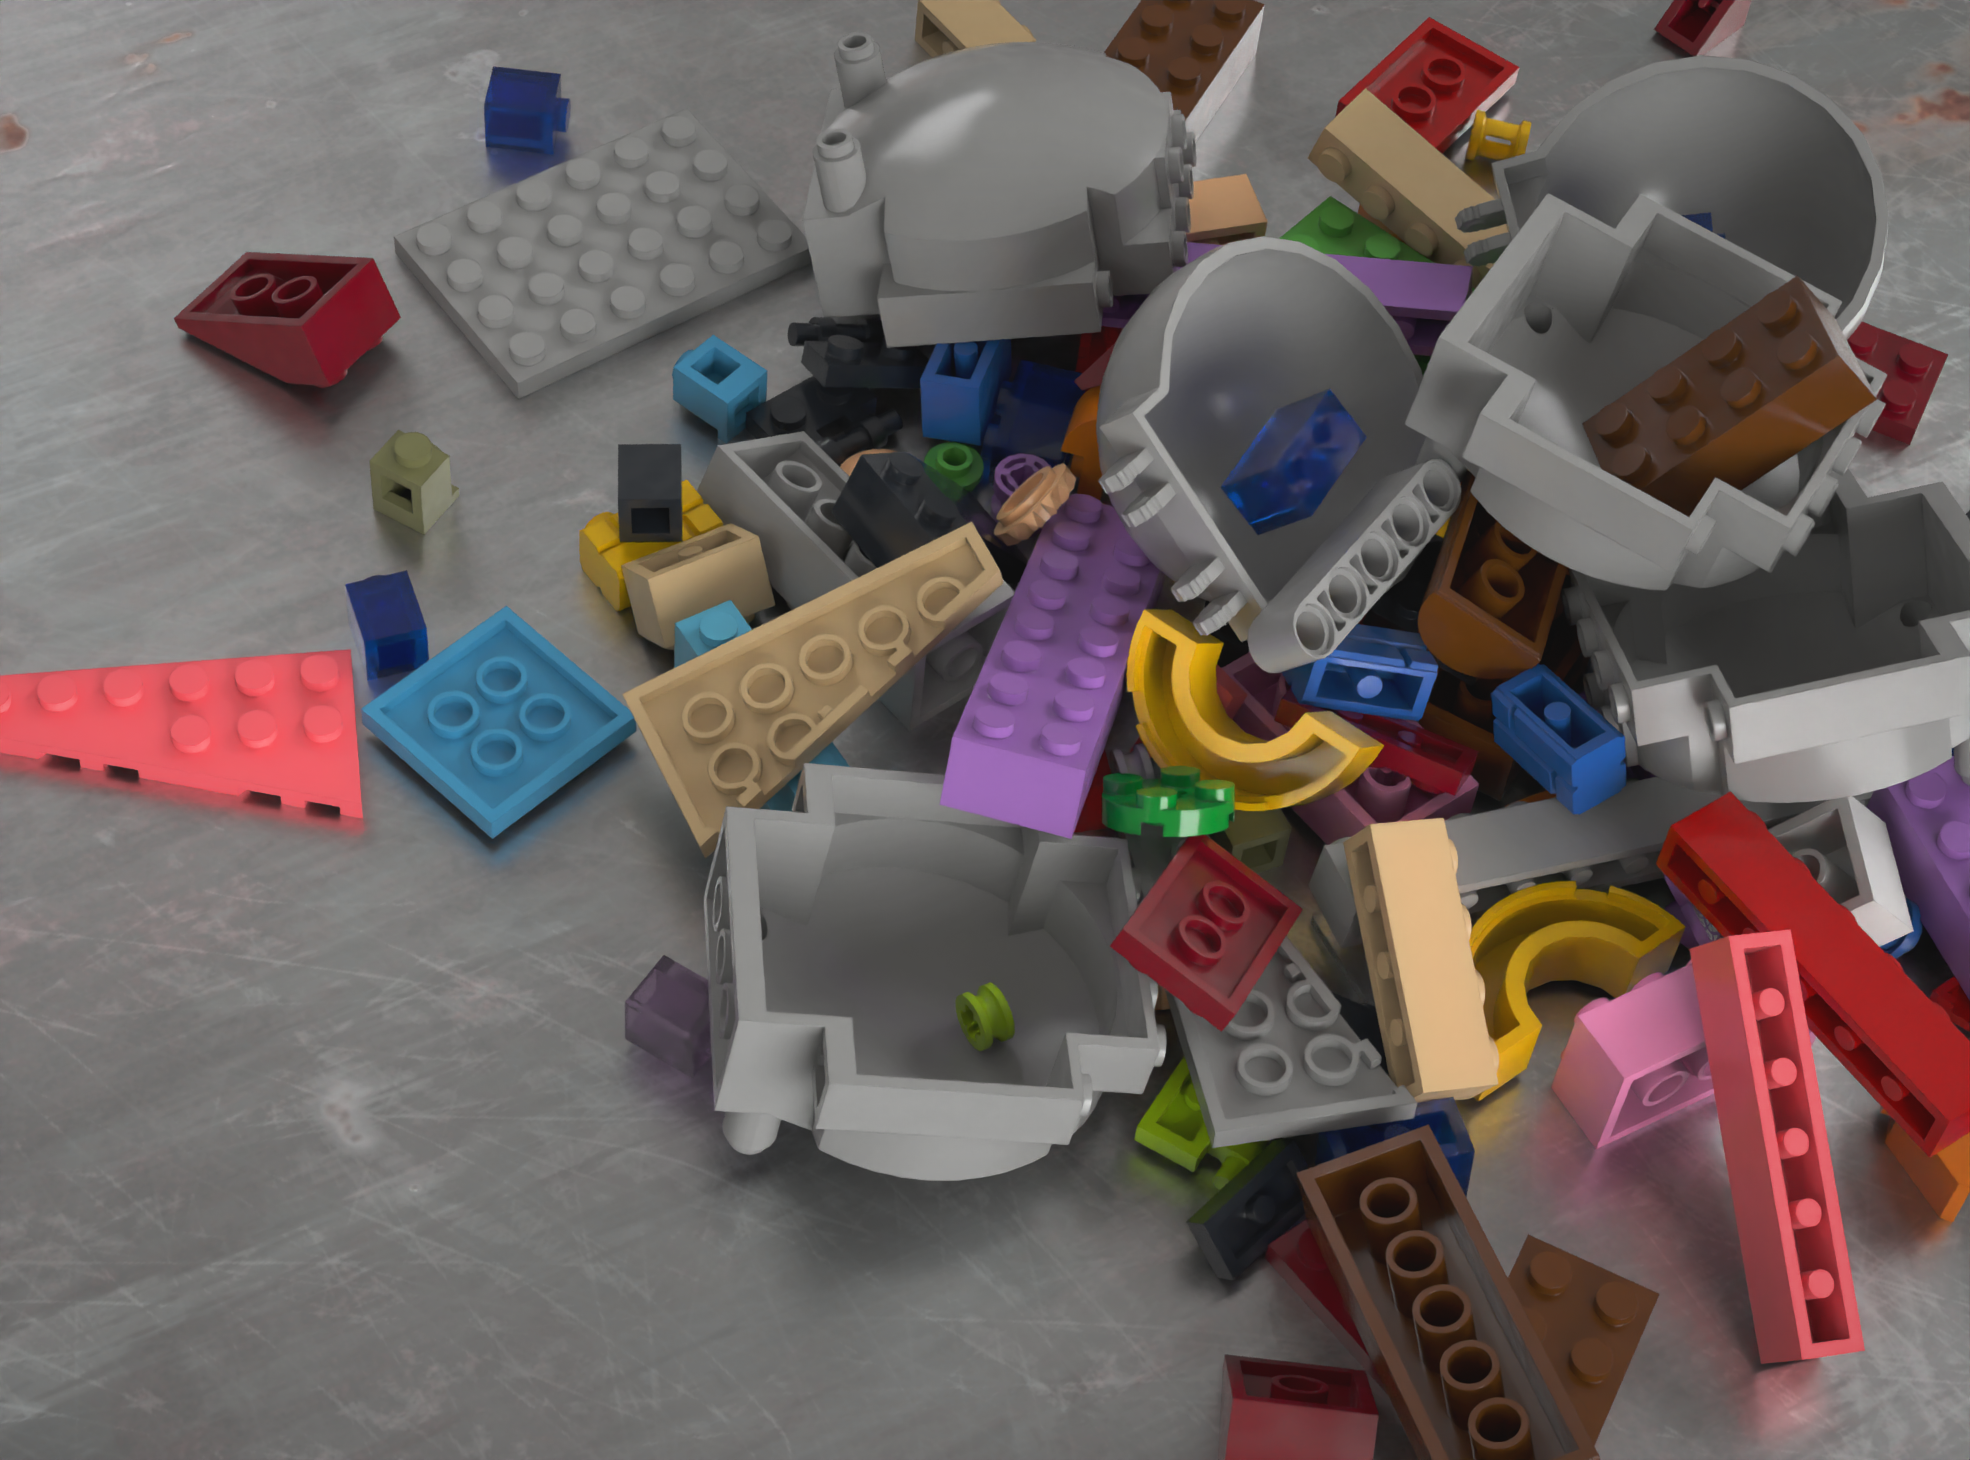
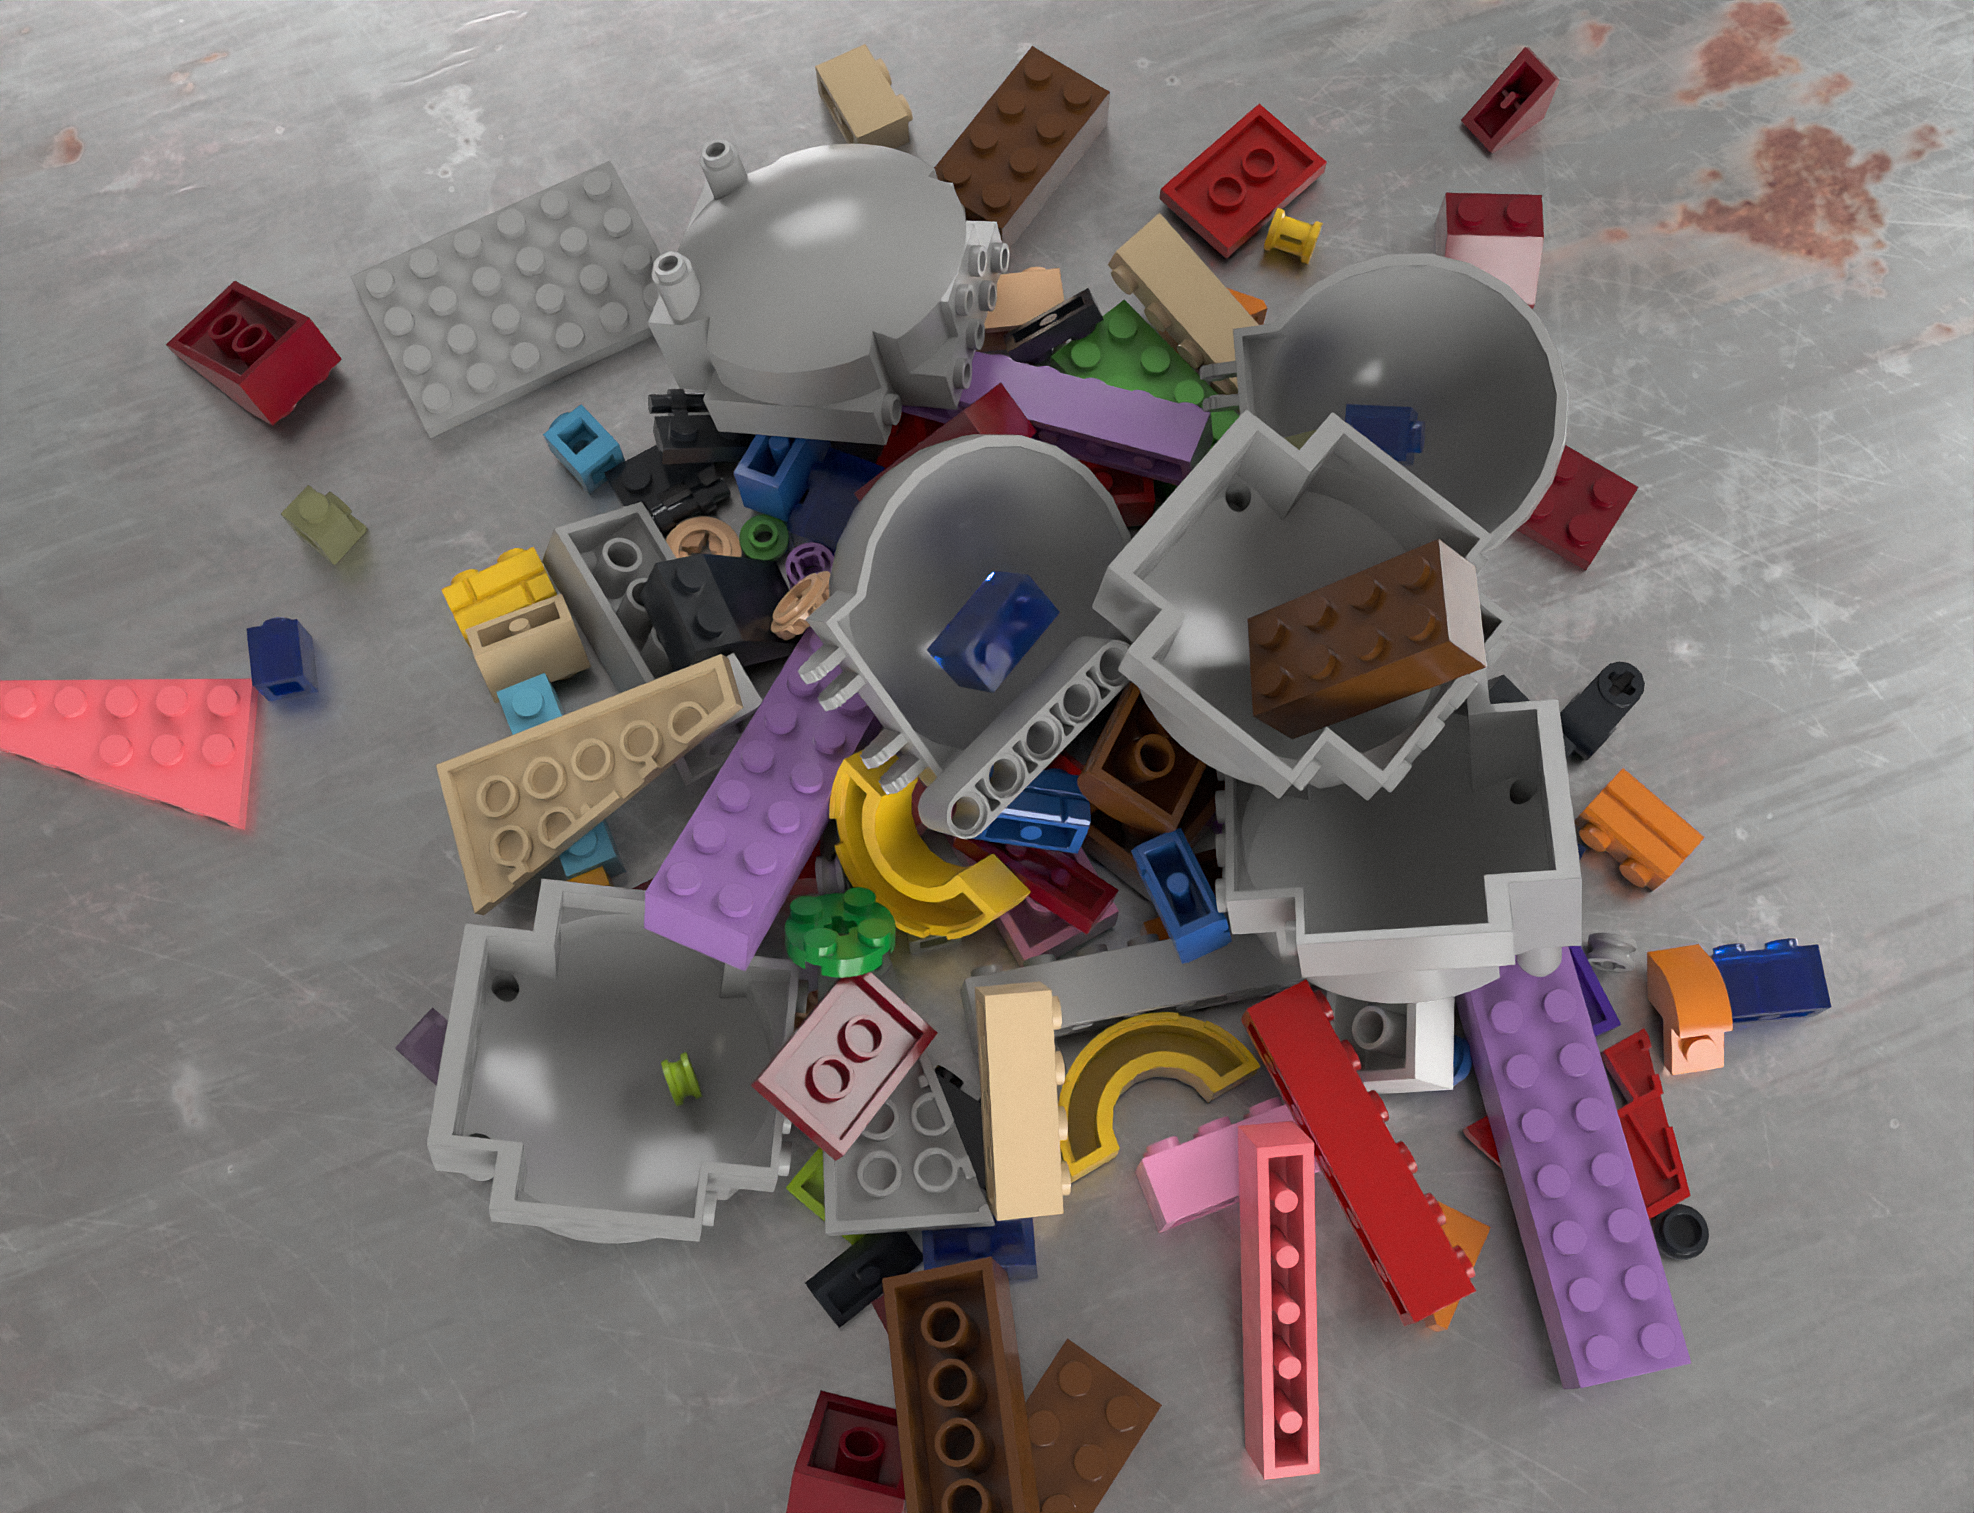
camera: 15 degrees right, 20 degrees up
dark azure plate [361,606,636,839] -> none
clear blue brick [484,66,571,154] -> none
black brick [618,444,683,542] -> none
none -> black plate [1003,288,1104,365]

